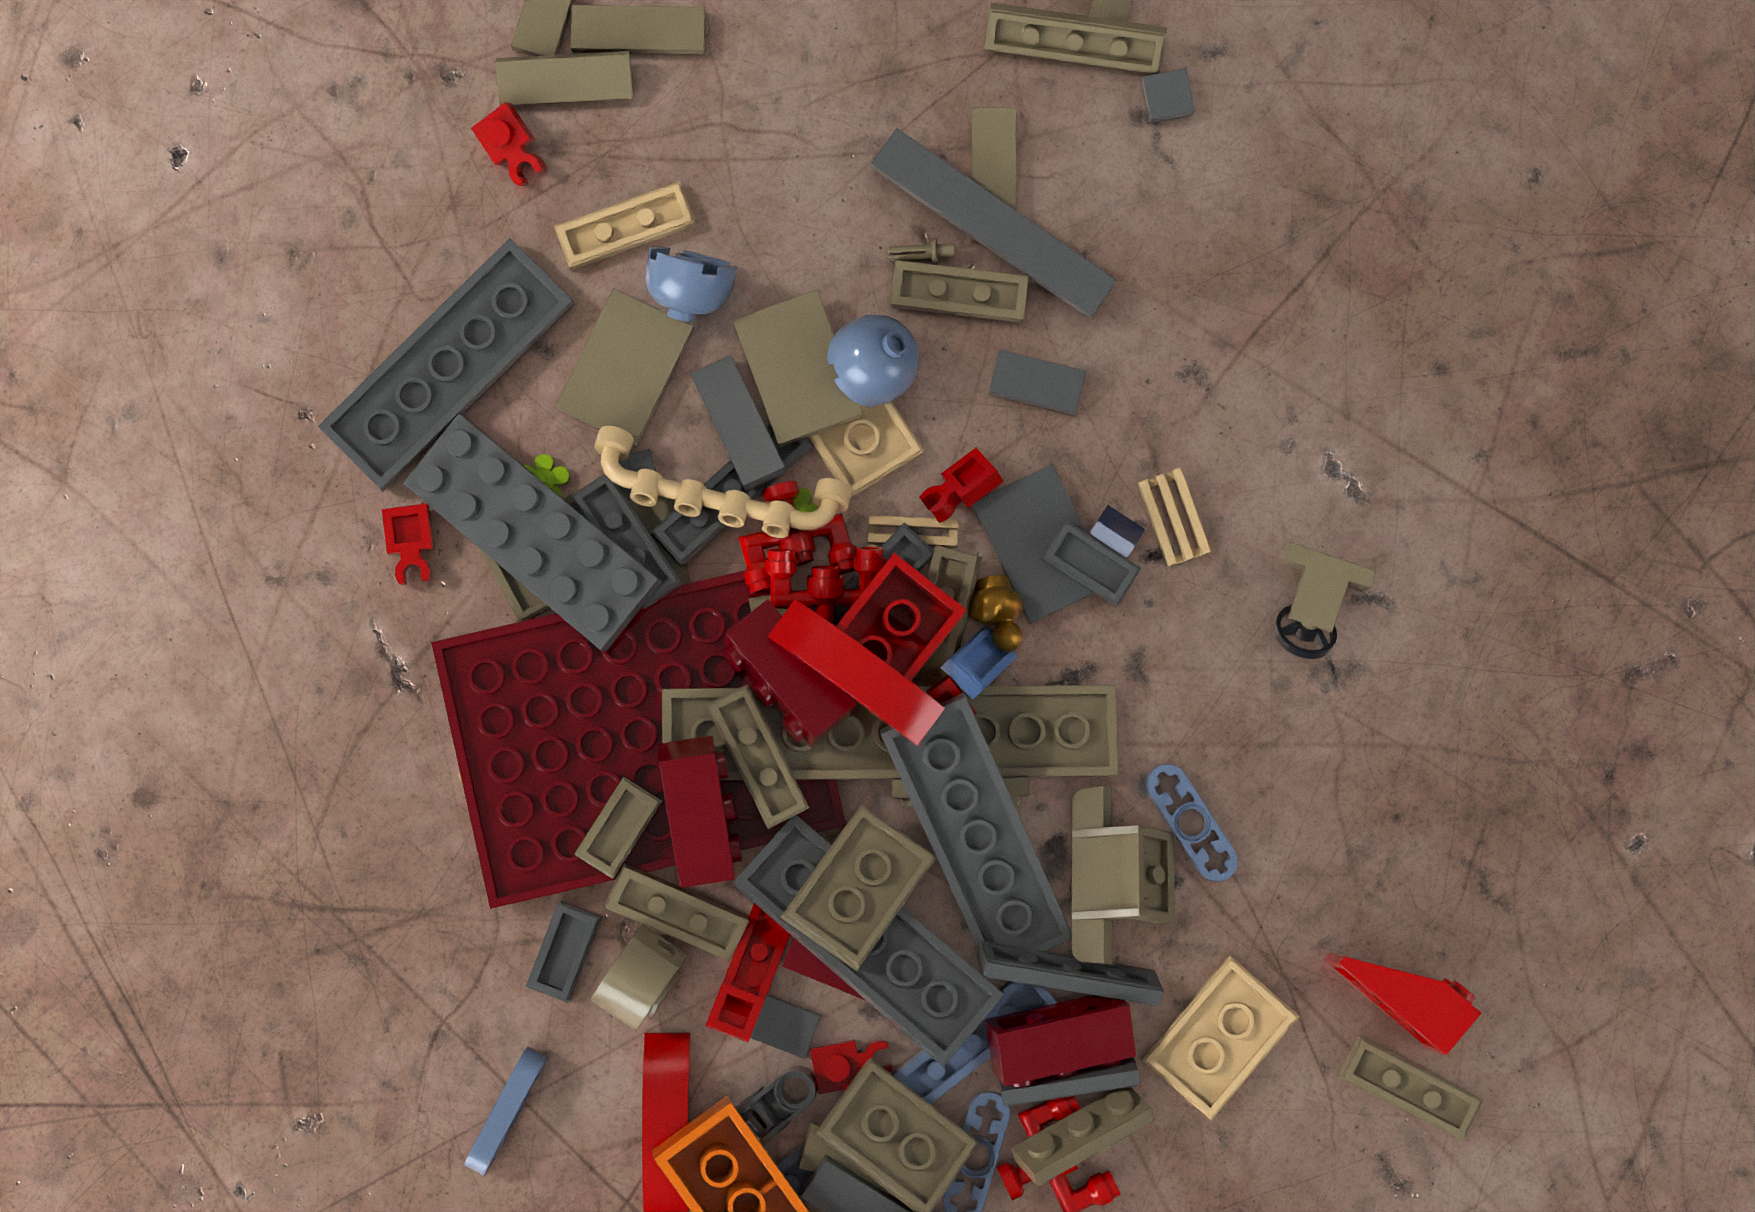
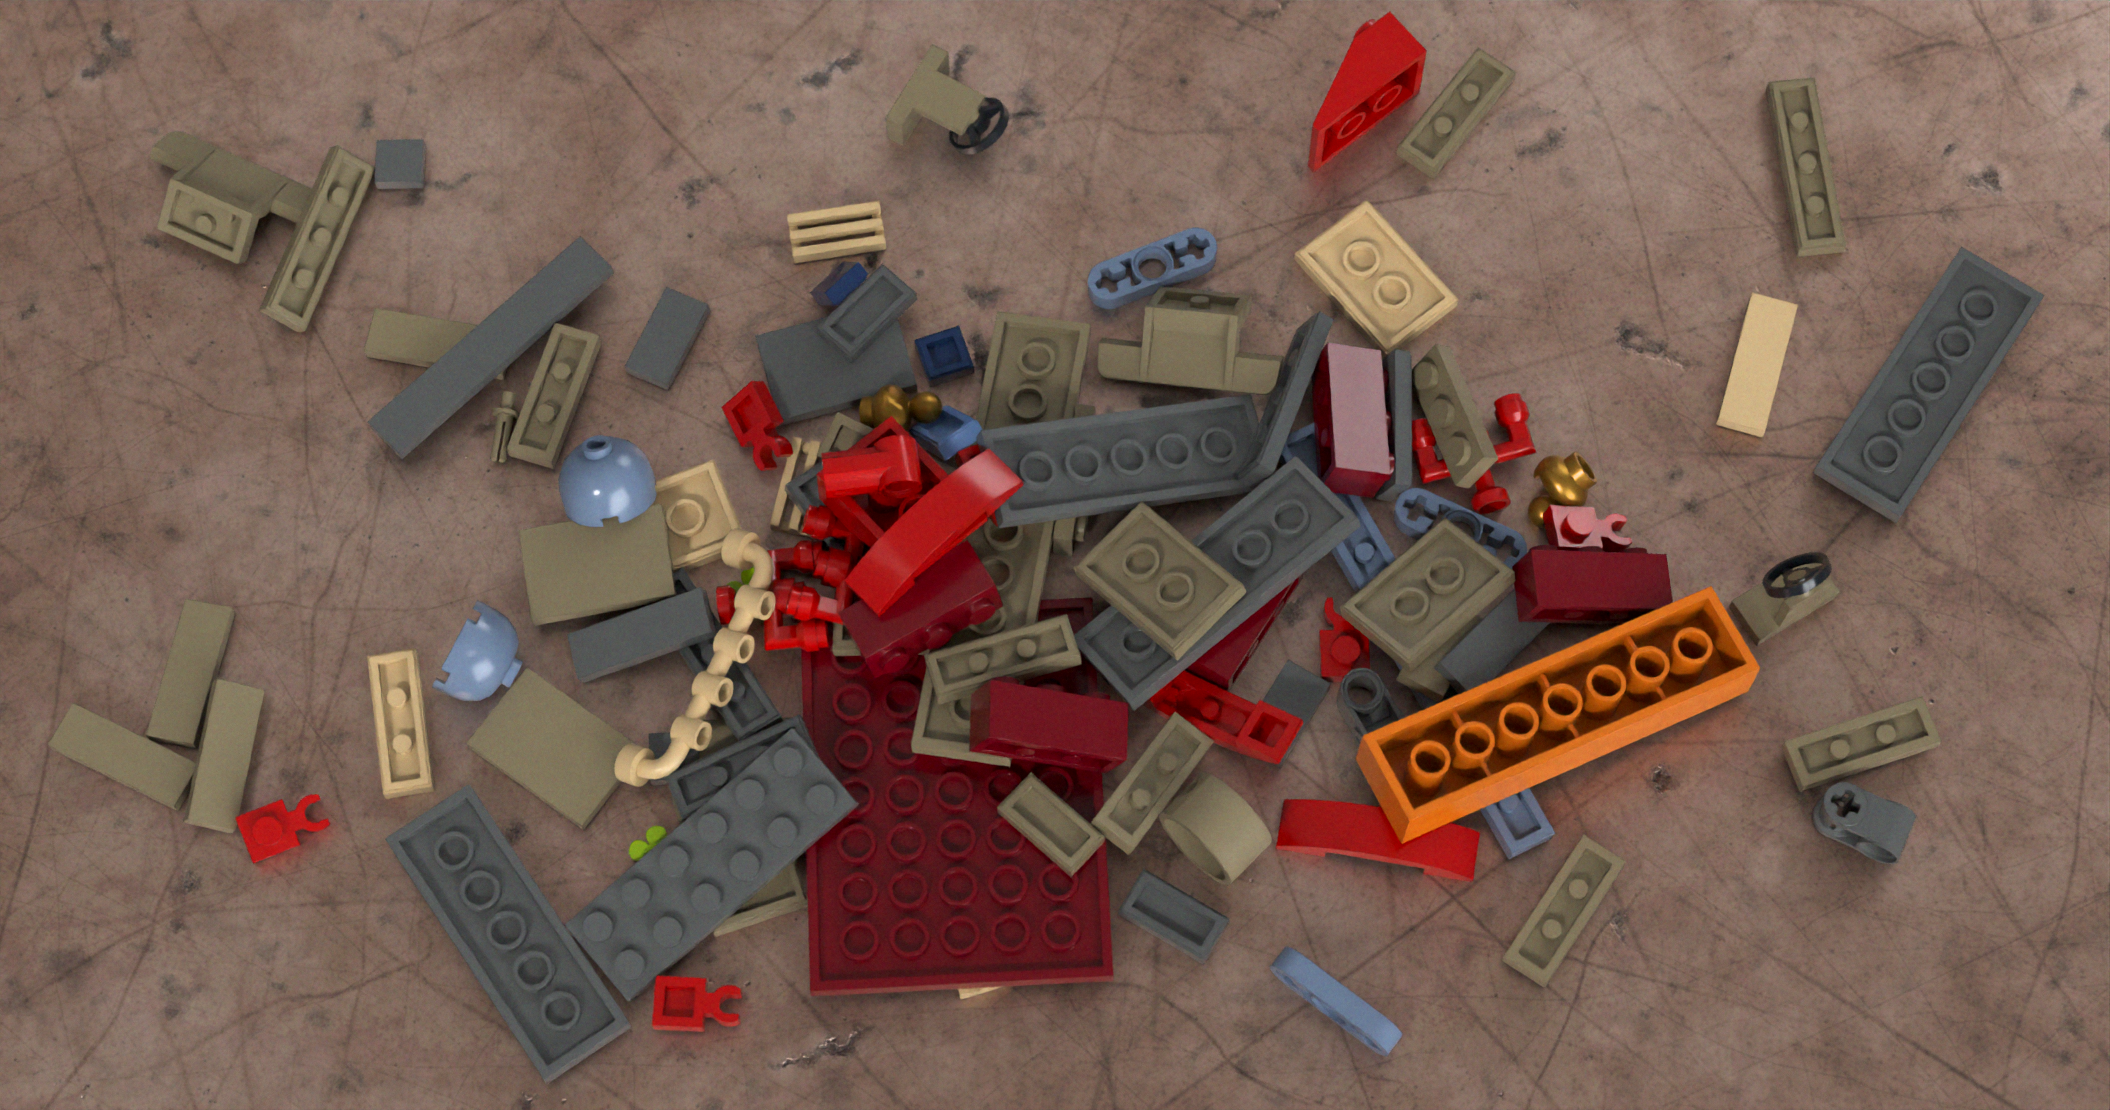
camera: 75 degrees left, 15 degrees down
none -> red piece [821,435,923,499]
none -> dark blue tile [914,326,975,387]

